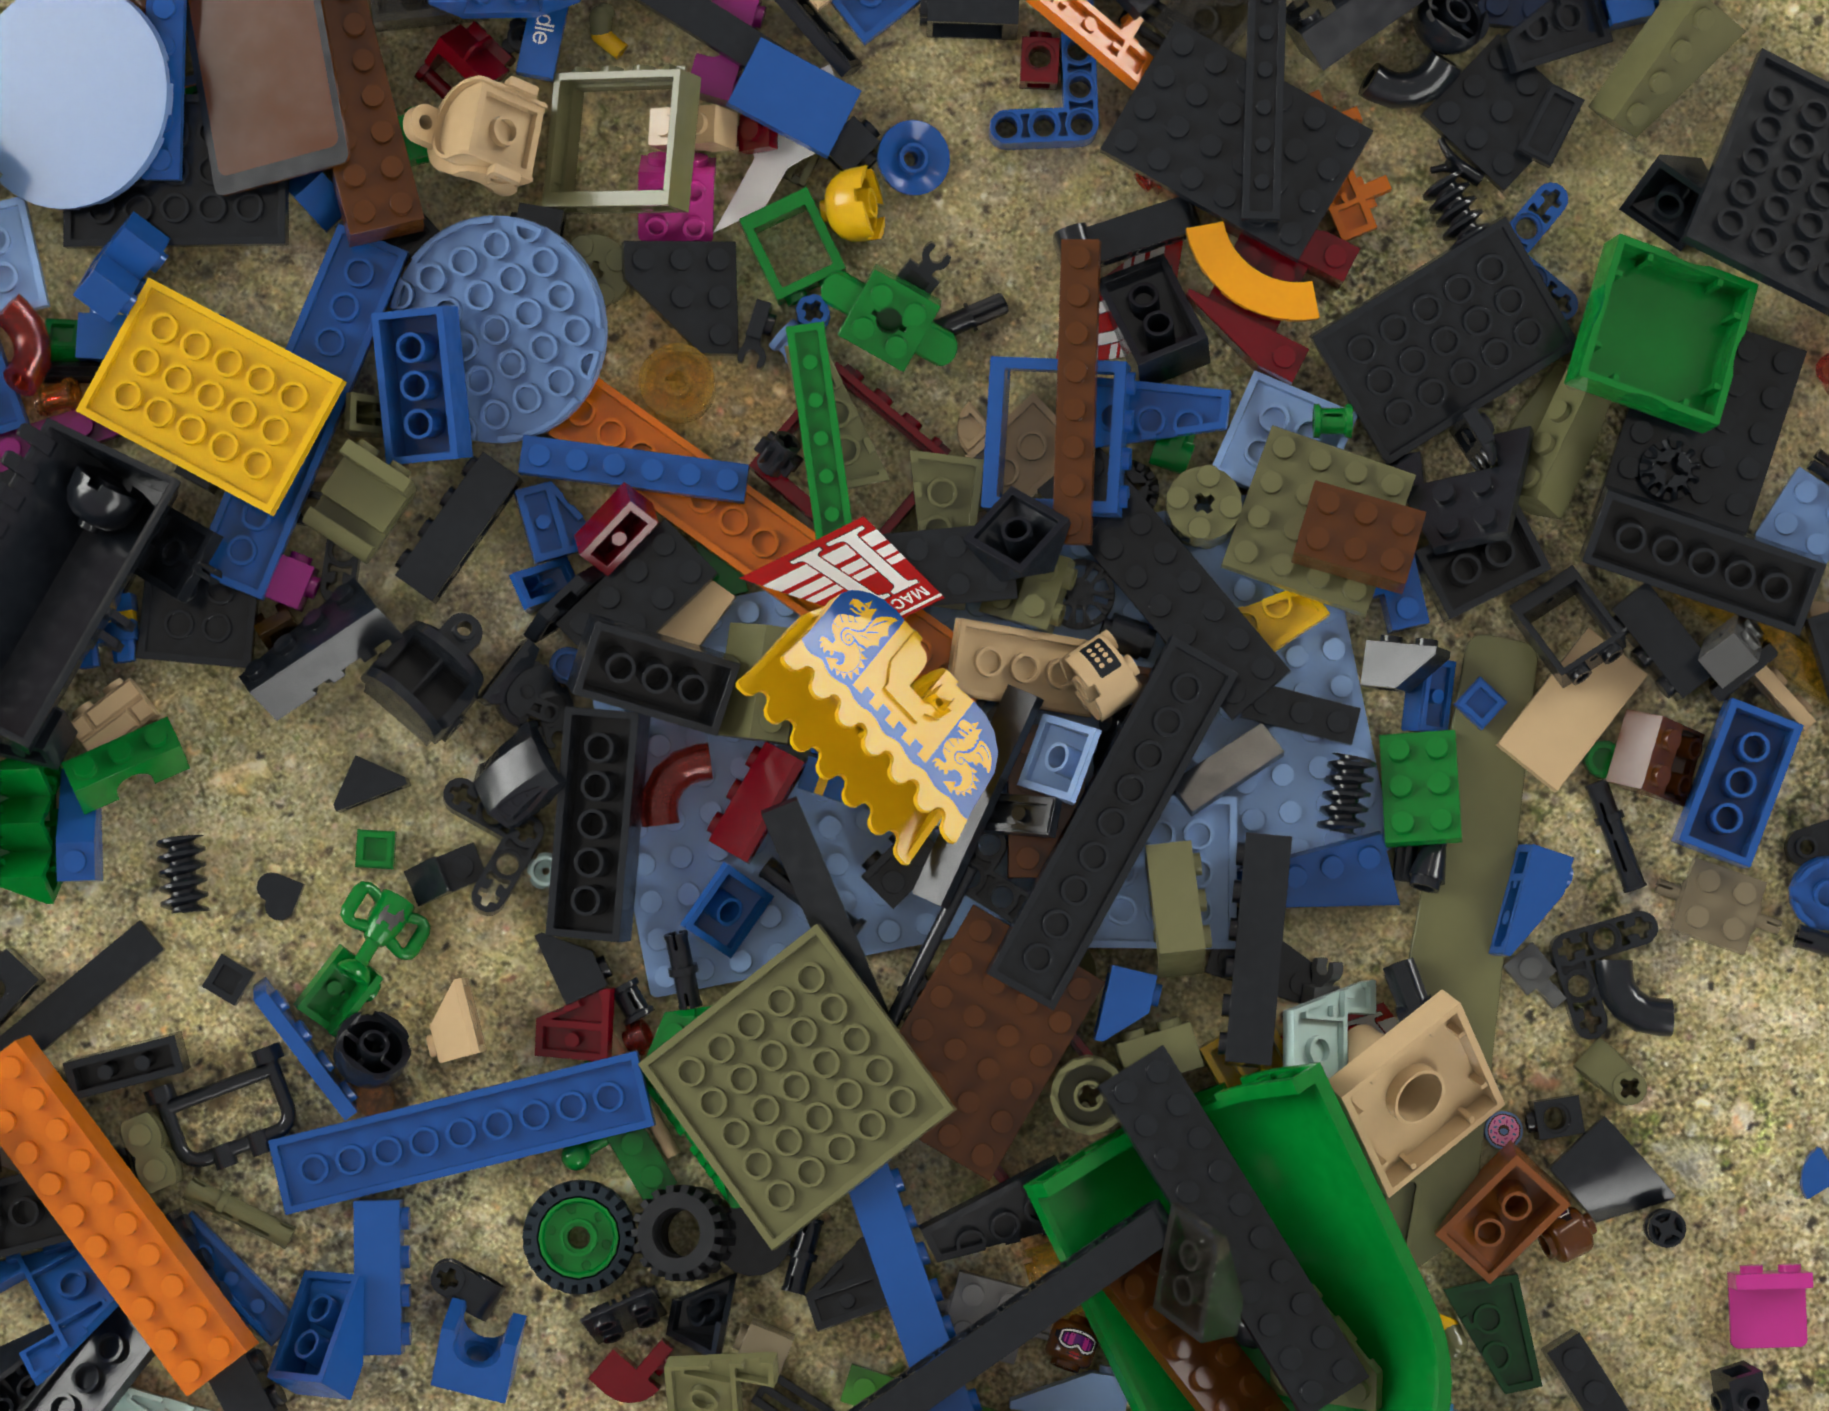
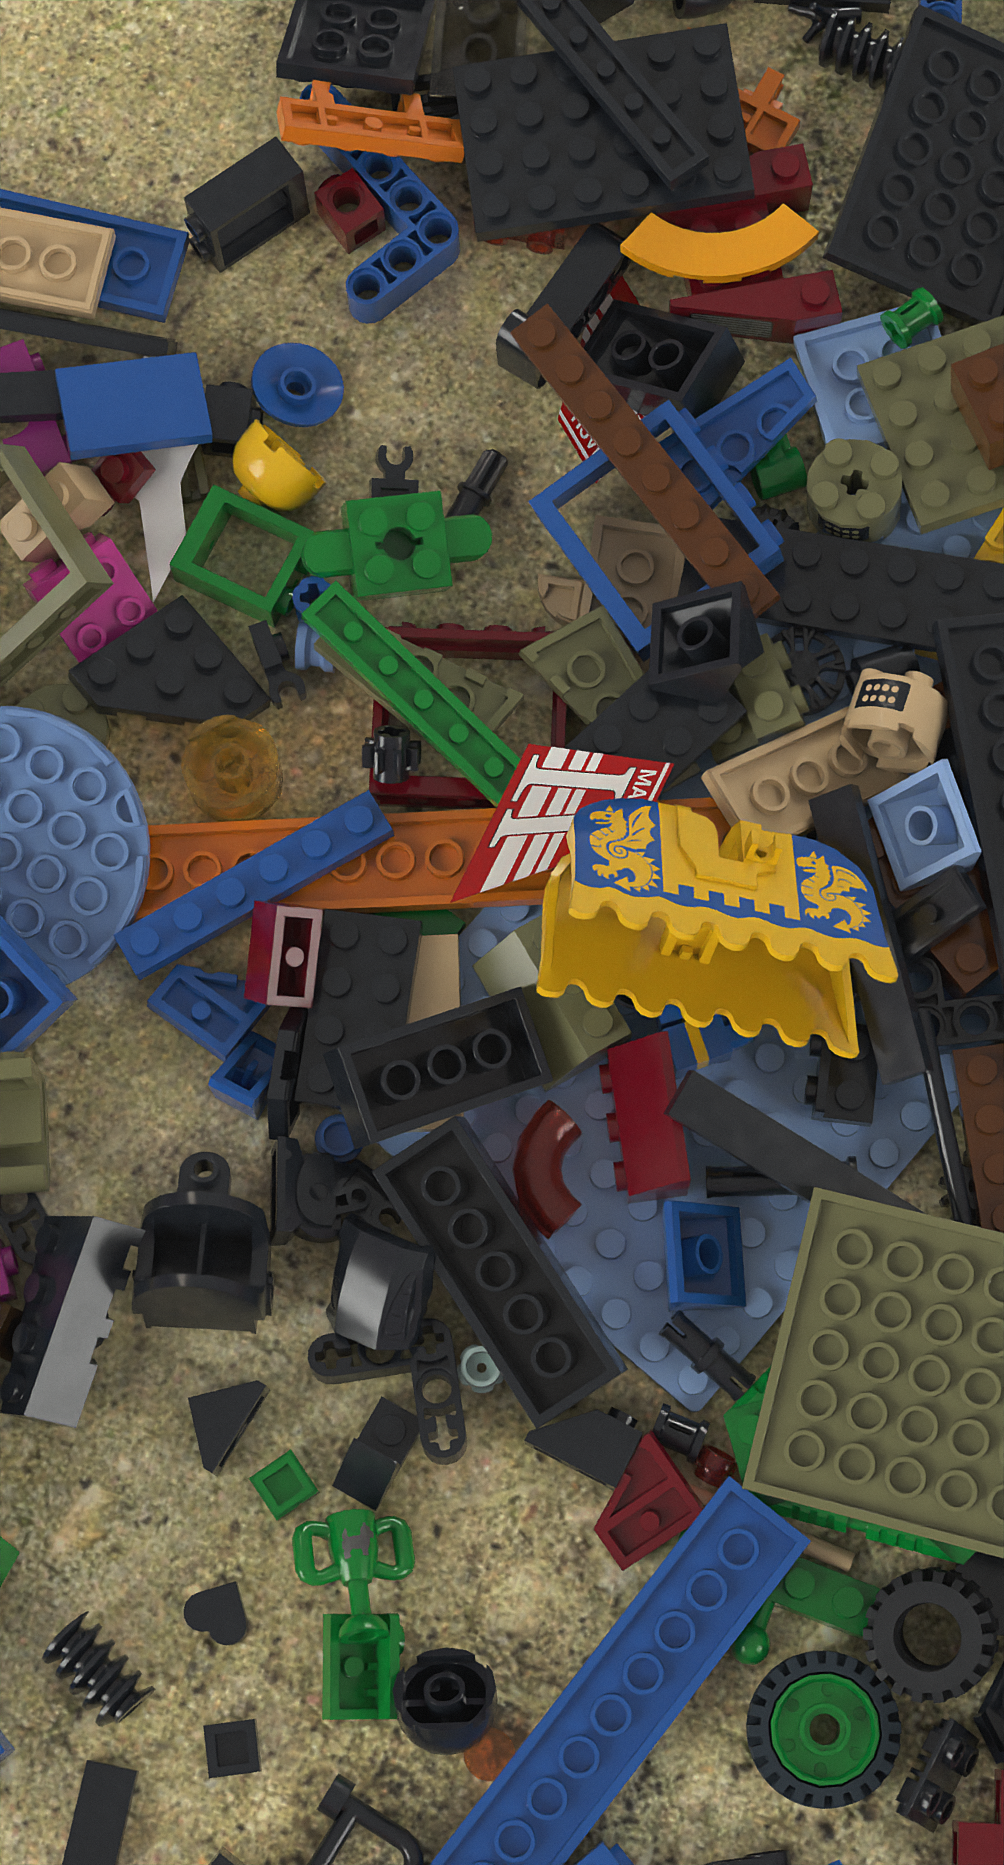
camera: 30 degrees left, 10 degrees down
blue wing [253,977,359,1121] -> none
black brick [395,452,523,604] -> none
tan slope [426,978,487,1063] -> none

